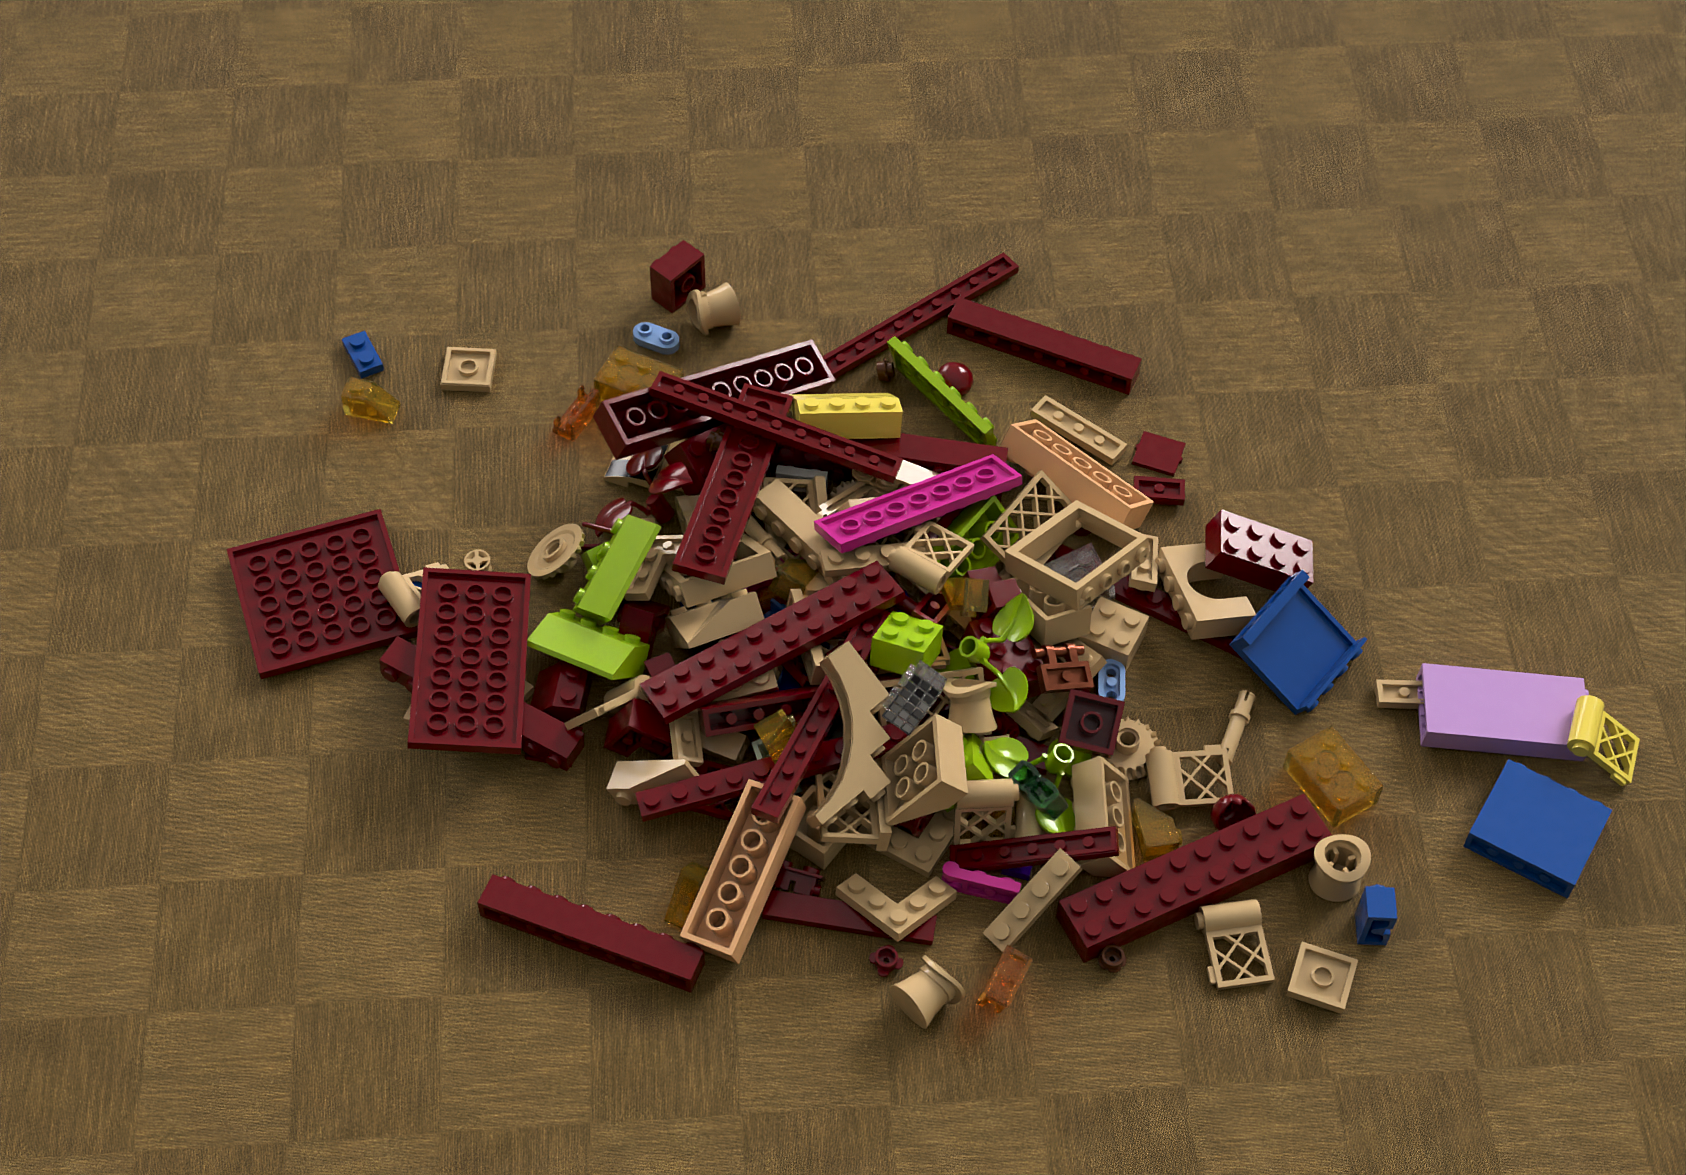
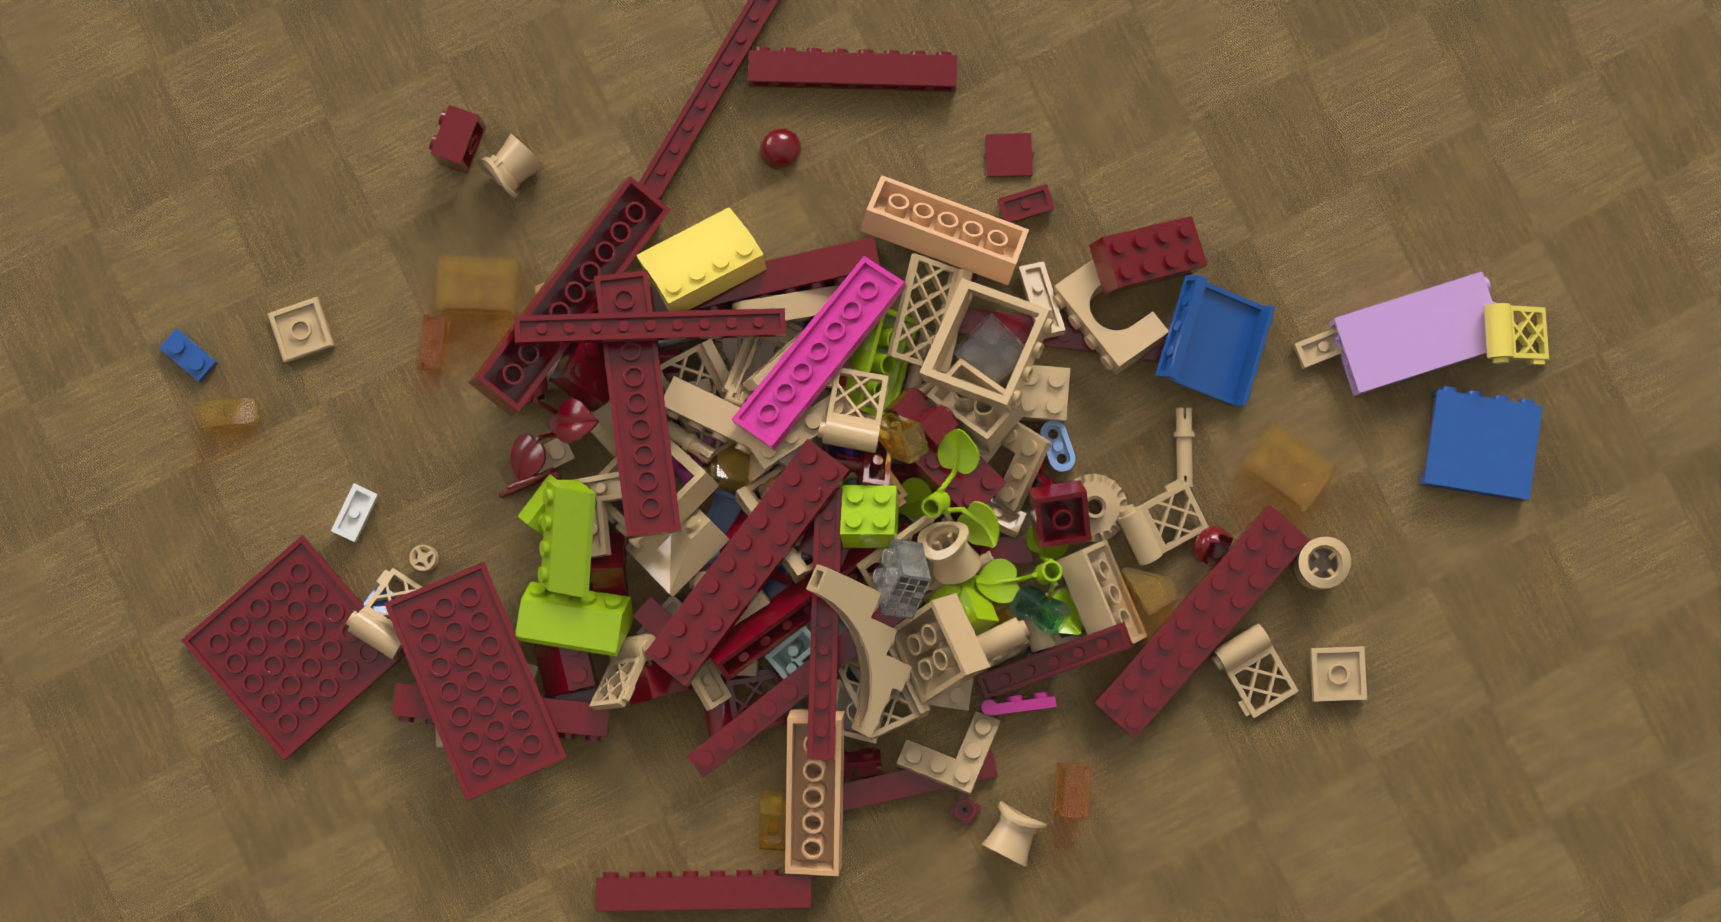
camera: 20 degrees left, 30 degrees up
tan gear [527,524,586,580] -> none
tan slope [606,759,699,806] -> none
light blue plate [633,322,680,355] -> none
reddish brown plate [706,428,724,452] -> none
clear yellow slope [753,709,798,764] -> none
reddish brown plate [877,358,895,382] -> none
lime plate [887,336,998,446] -> none
tan plate [983,848,1083,954] -> none
tan plate [1030,395,1127,465] -> none
copper plate [1031,643,1094,694] -> none
reddish brown plate [1098,945,1127,973] -> none
blue brick [1355,884,1397,945] -> none
none -> white plate [331,483,379,543]

